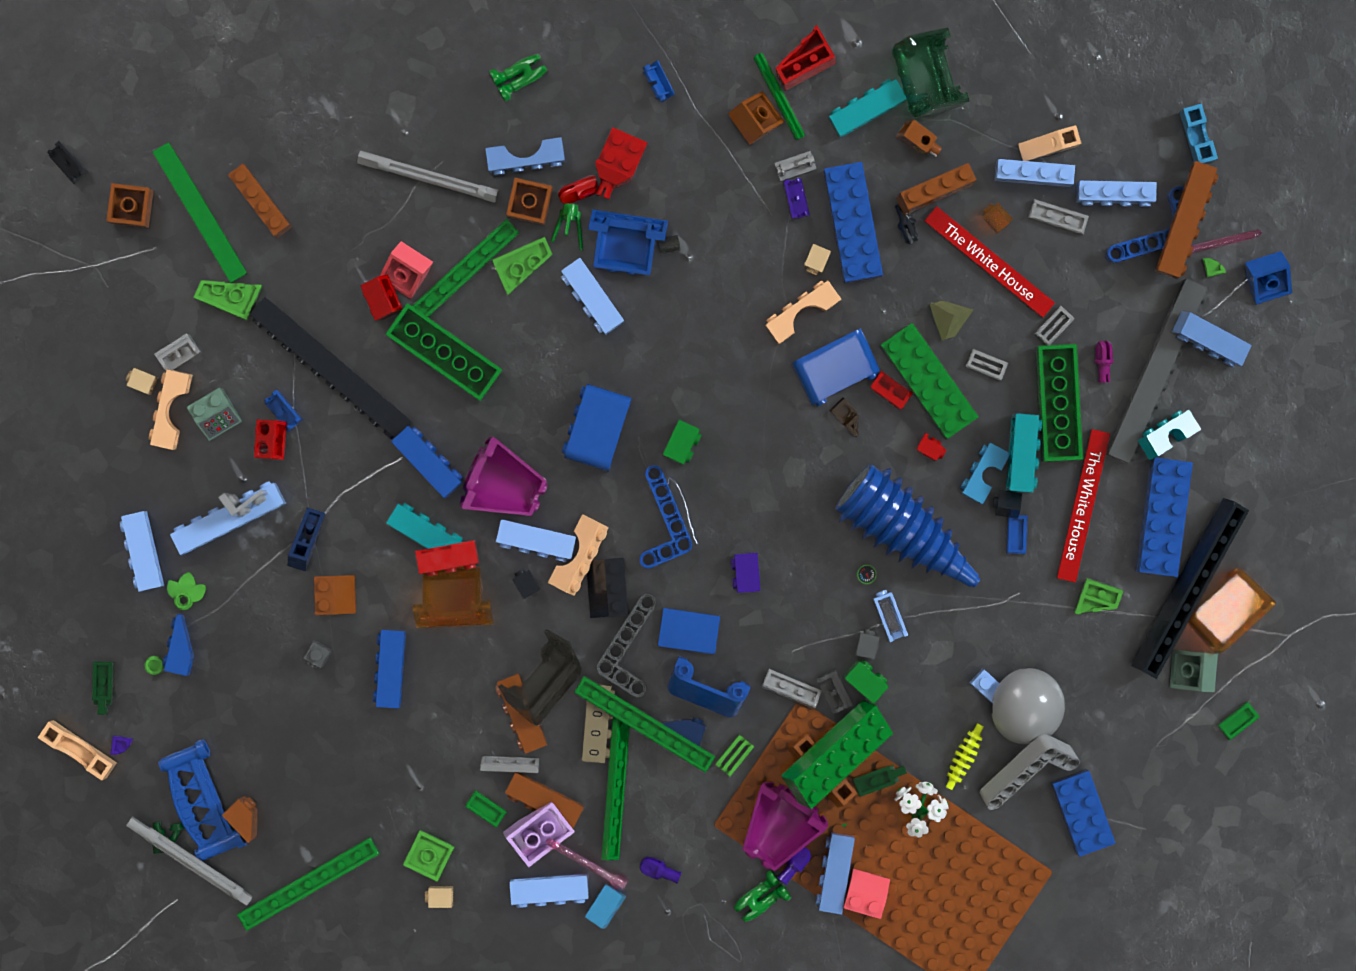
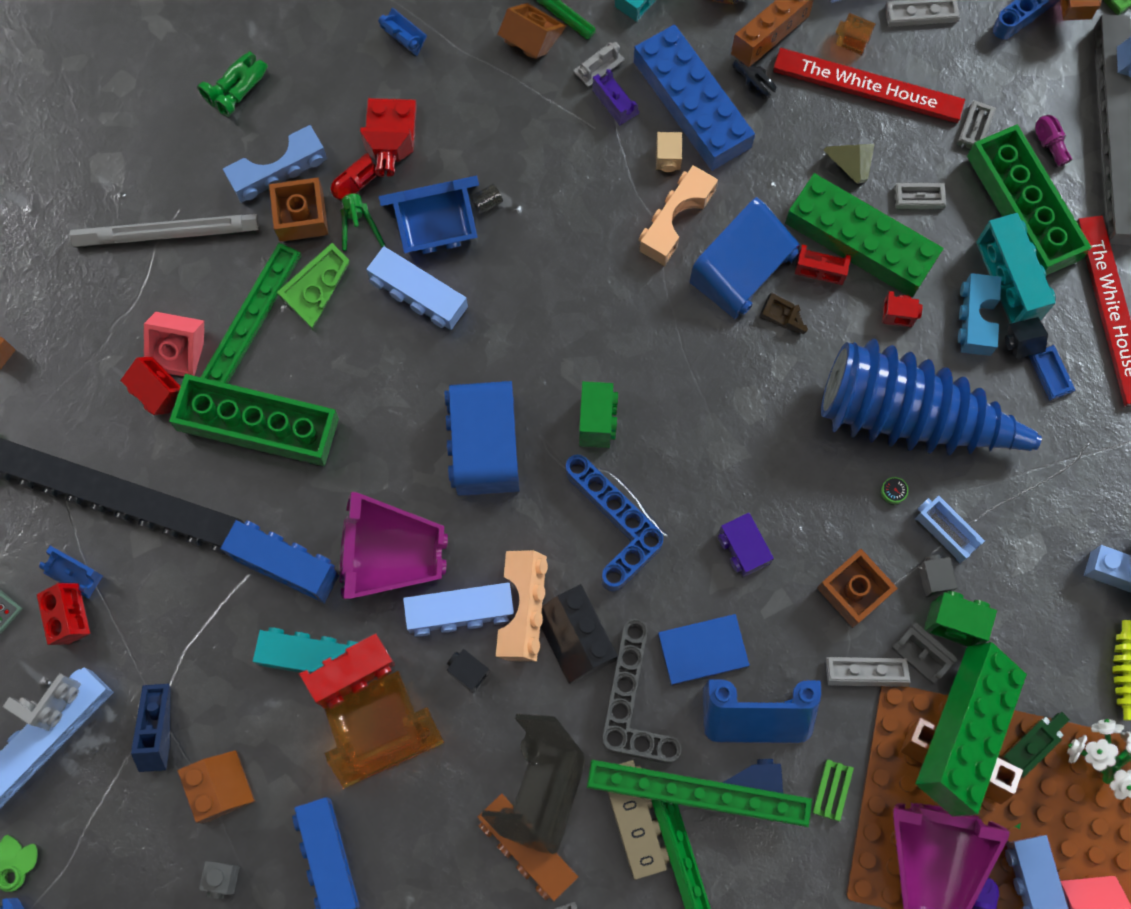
camera: 20 degrees left, 15 degrees down
none -> dark orange brick [817,549,898,628]

